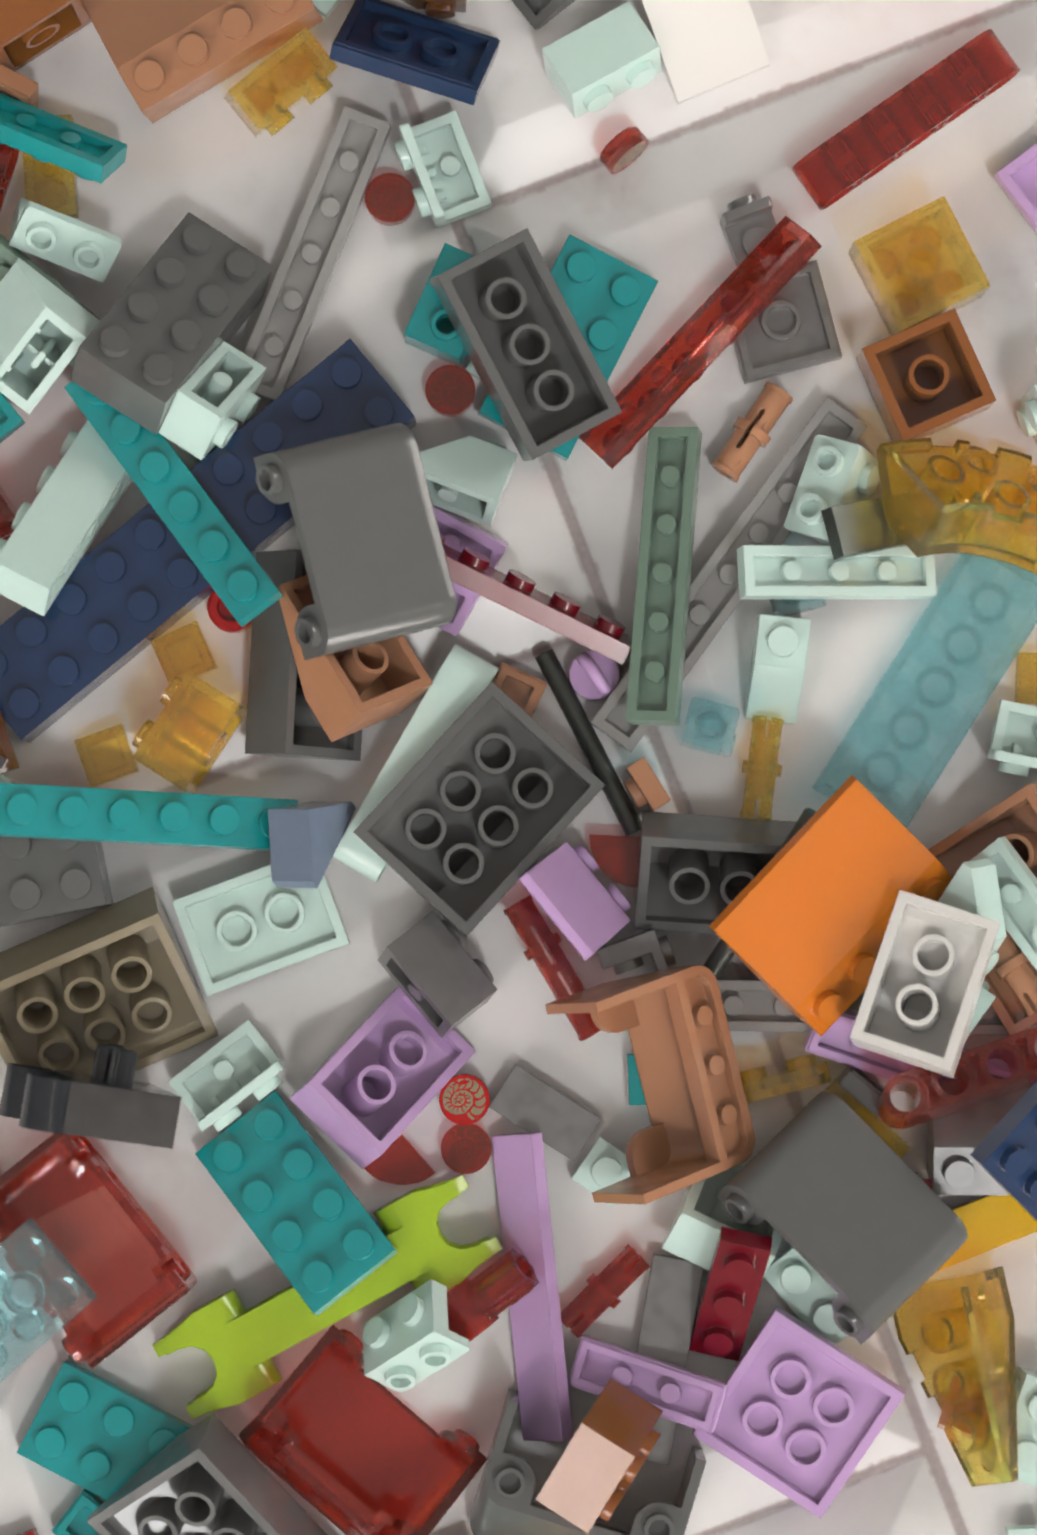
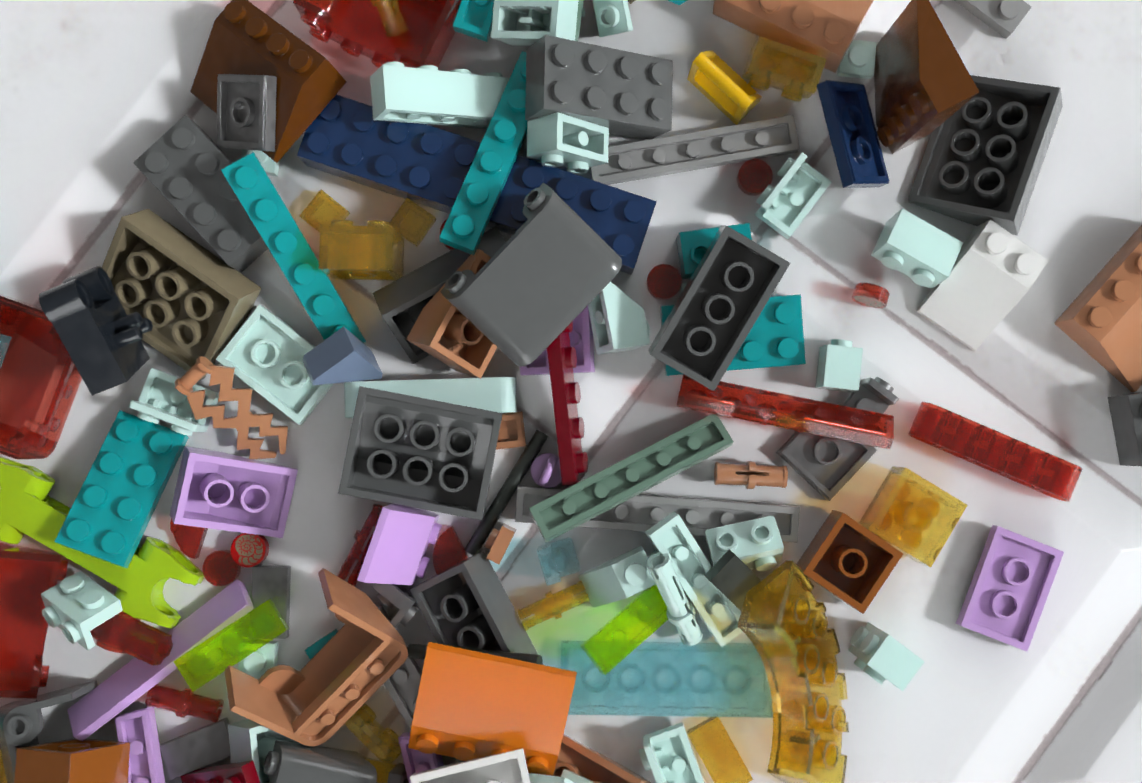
camera: 55 degrees right, 0 degrees up
flat silver brick [378,911,498,1038] -> none
none -> clear neon green plate [173,598,290,692]
none -> nougat piece [175,357,288,459]
none -> clear neon green tile [580,585,669,675]
none -> light aqua pin [647,552,703,646]
none -> yellow tile [687,50,762,125]
none -> light aqua brick [815,339,863,392]

